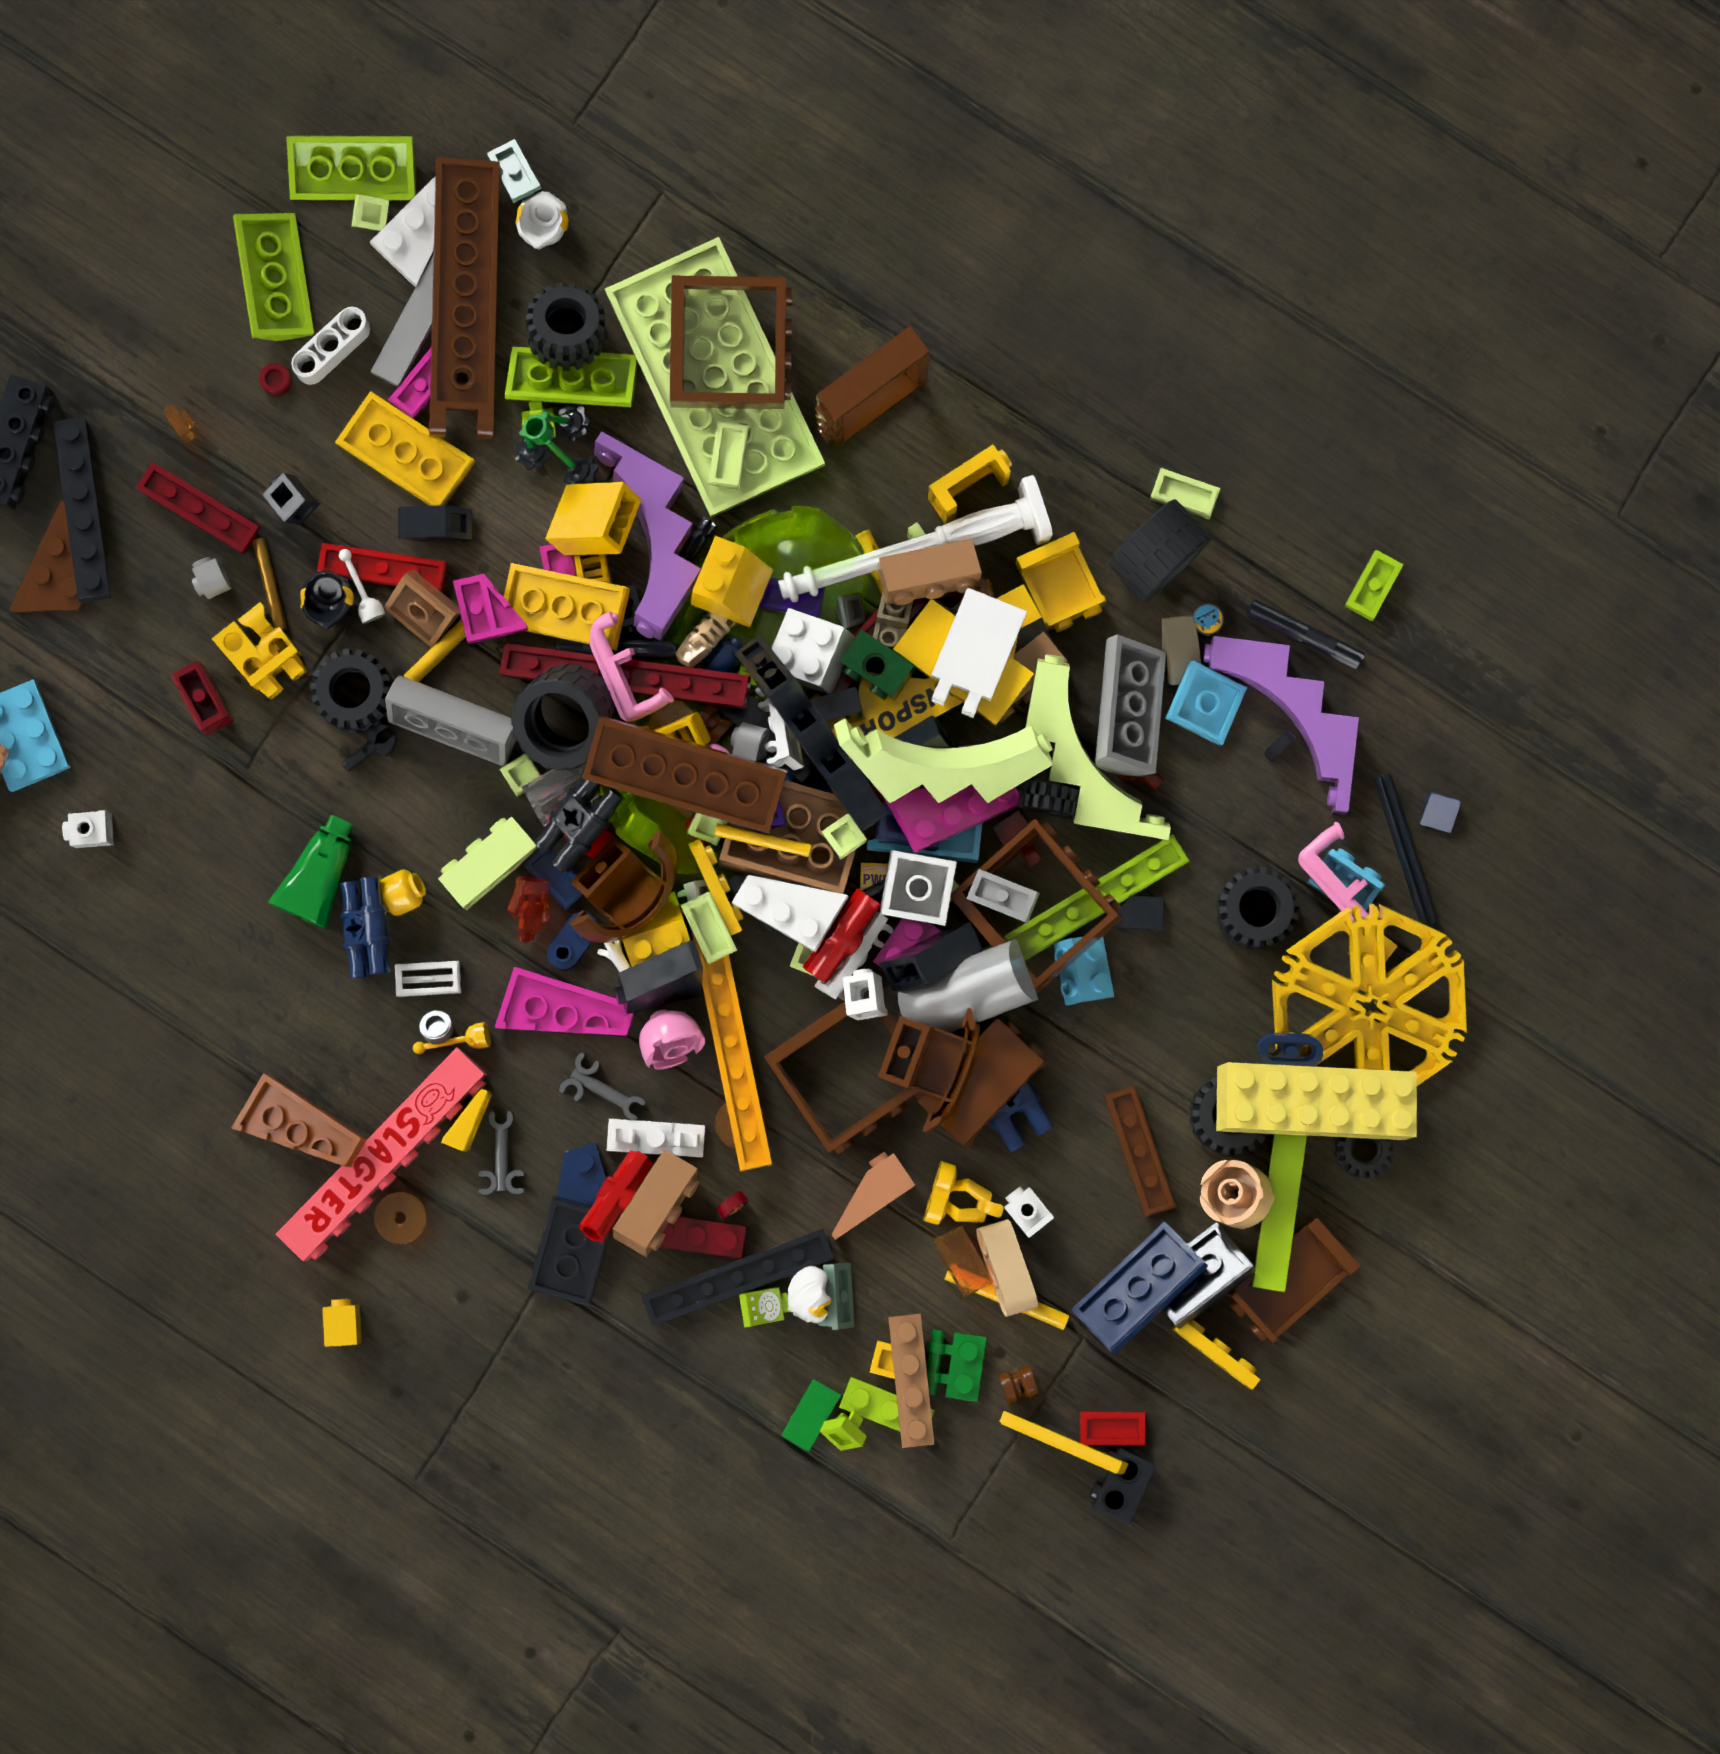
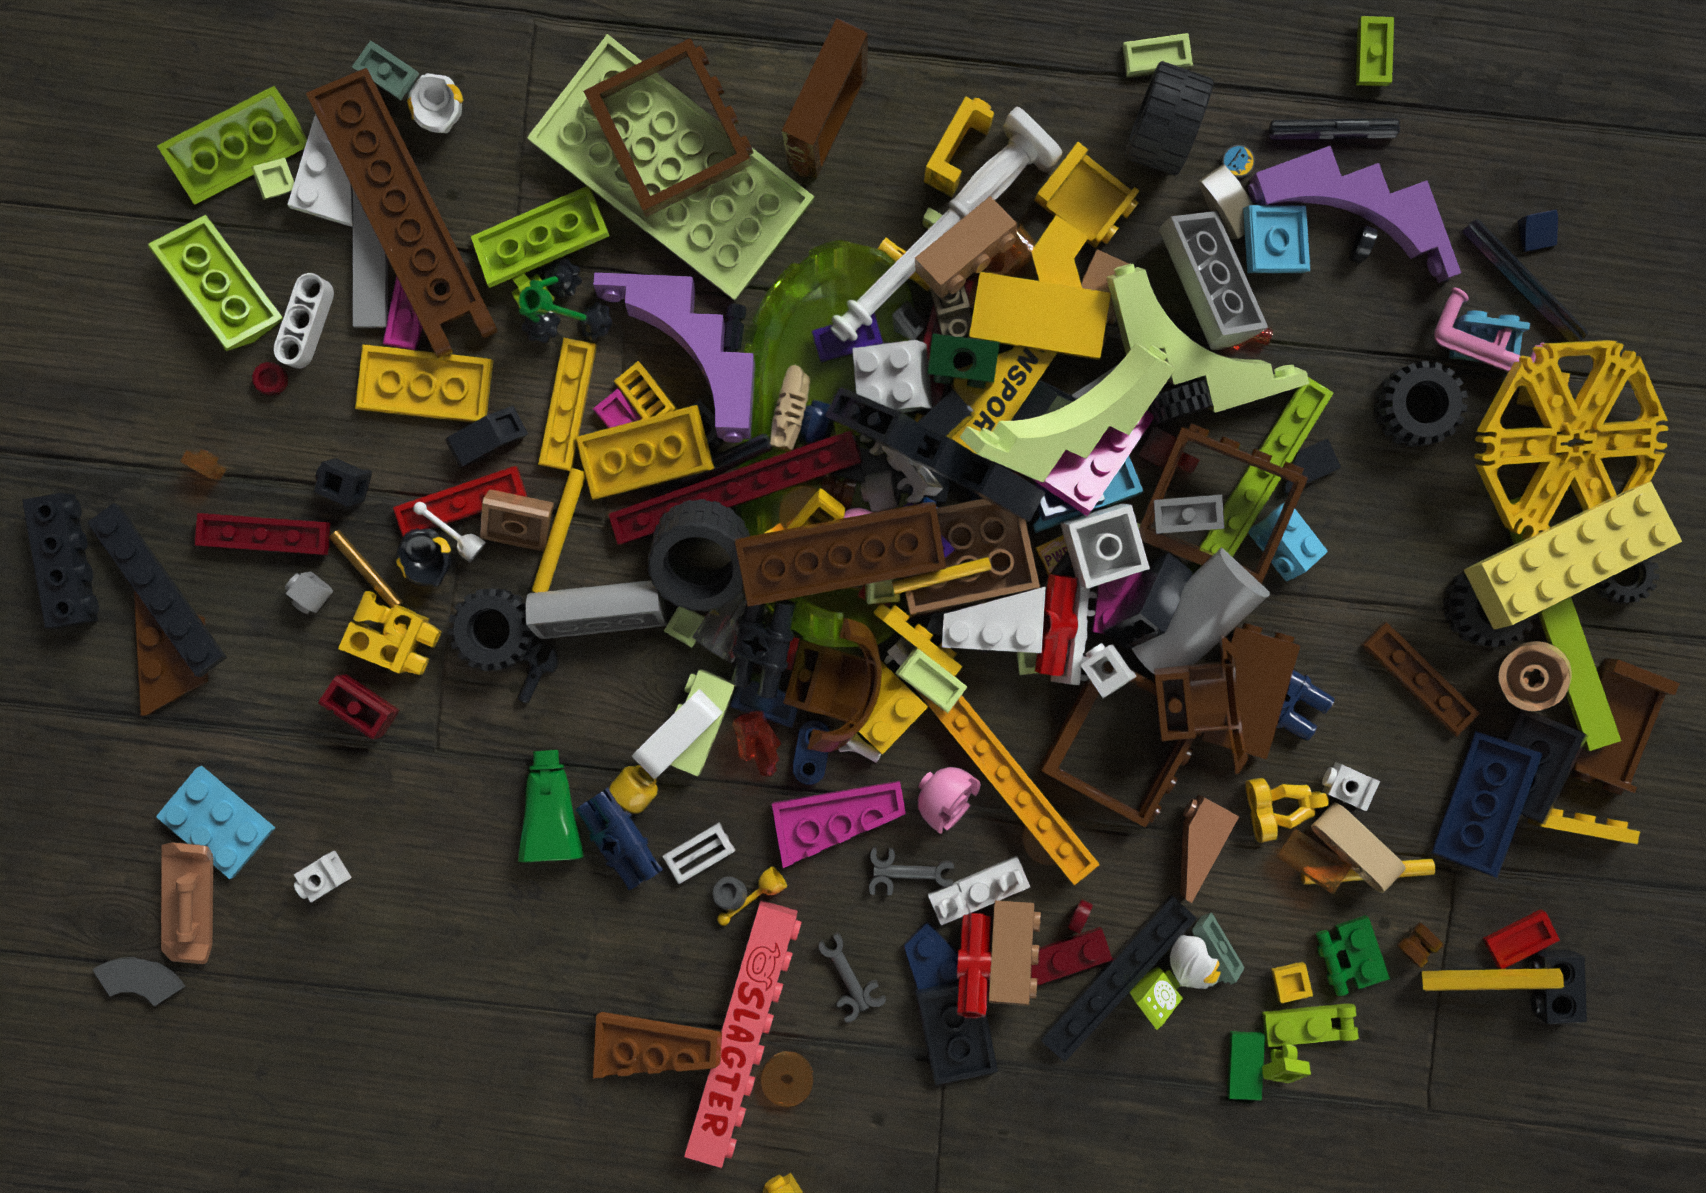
camera: 25 degrees left, 5 degrees up
yellow slope [441,1089,492,1152] -> none
dark pink wing [453,574,528,644] -> none
black tyre [526,283,605,371] -> none
yellow brick [545,482,642,555] -> none
bright pink piece [590,611,674,722] -> none
black slope [614,940,703,1014] -> none
yellow slope [691,536,773,627] -> none
yellowish green tile [708,421,749,490] -> none
yellowish green plate [822,814,867,859] -> none
medium nougat plate [888,1313,934,1448] -> none
white tile [931,588,1027,718] -> none
dark blue plate [1257,1033,1323,1067] -> none
none -> yellow tile [538,338,597,471]
none -> white beam [632,689,723,780]

